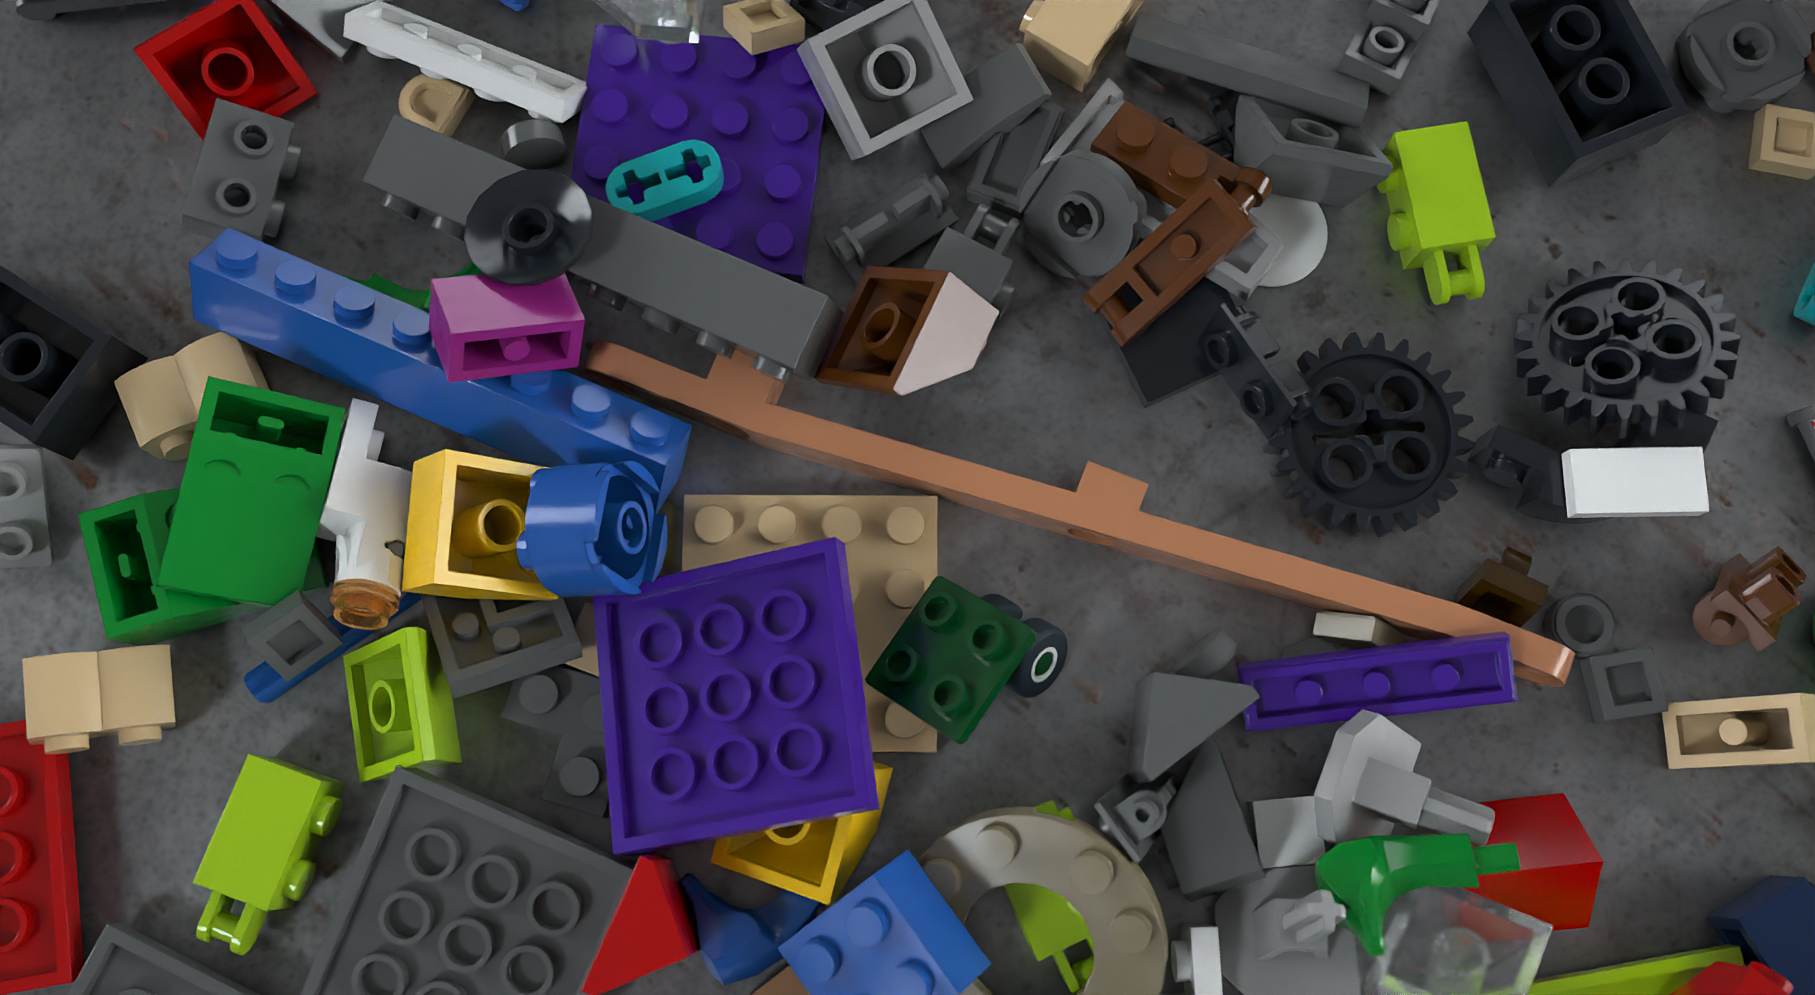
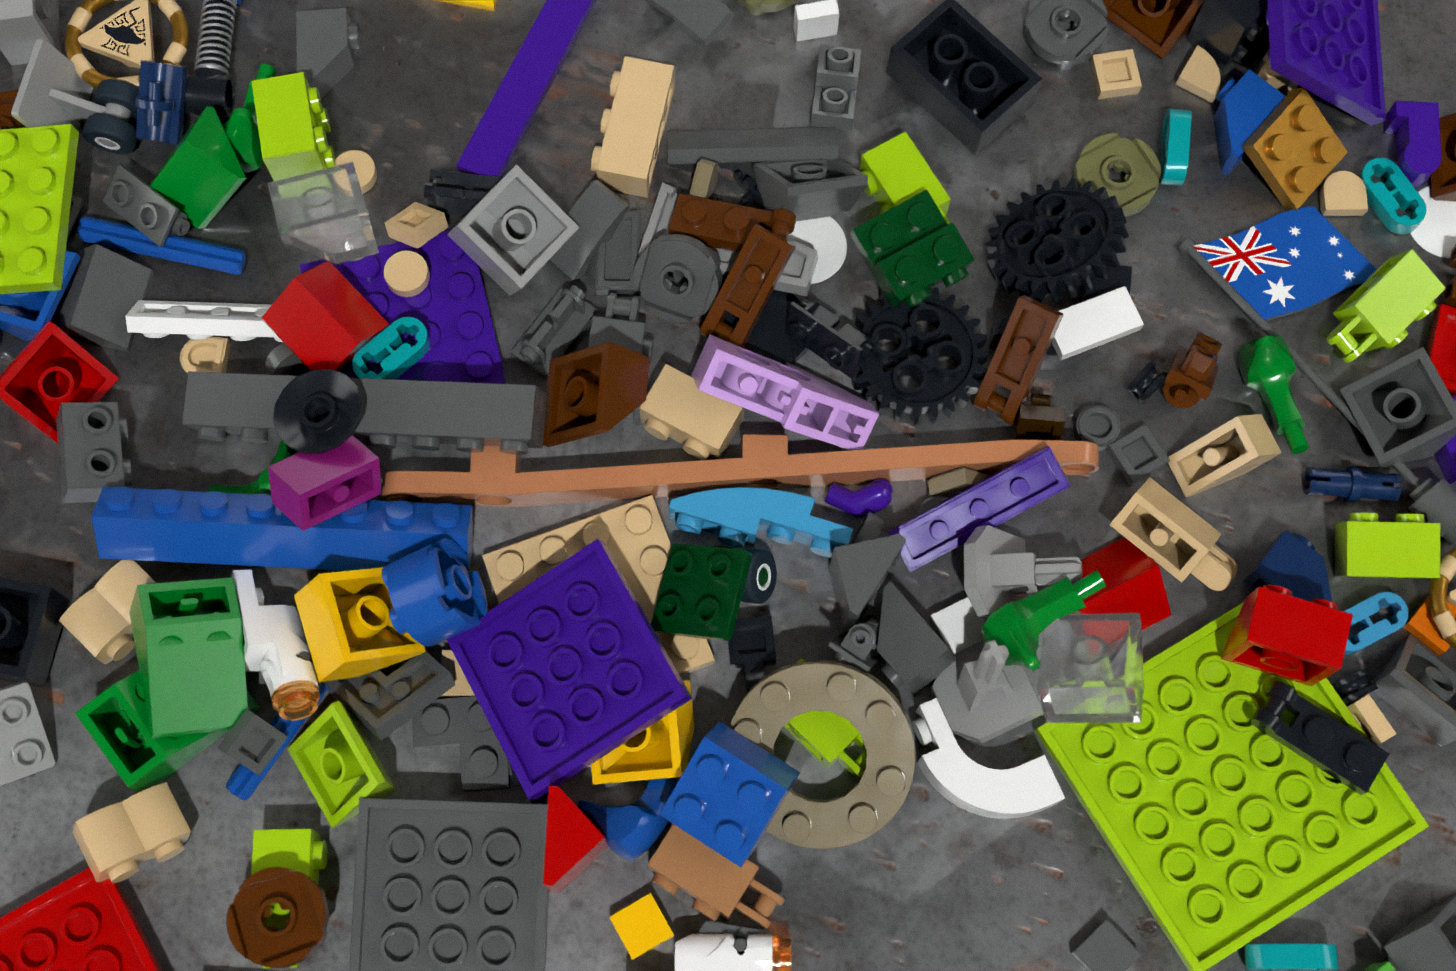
camera: 25 degrees left, 5 degrees down
none -> reddish brown plate [226,867,329,969]
none -> red slope [262,260,390,372]
none -> tan tile [384,251,430,297]
none -> tan brick [639,364,744,460]
none -> dark azure slope [669,487,853,558]
none -> dark tan tile [689,158,719,199]
none -> lavender brick [691,334,879,450]
none -> black plate [728,616,776,694]
none -> dark purple arm [825,478,893,518]
none -> dark green plate [850,190,975,309]
none -> reddish brown plate [973,295,1064,426]
none -> olive plate [1072,133,1161,217]
none -> tan brick [1110,477,1238,591]
none -> black bush [1126,360,1167,404]

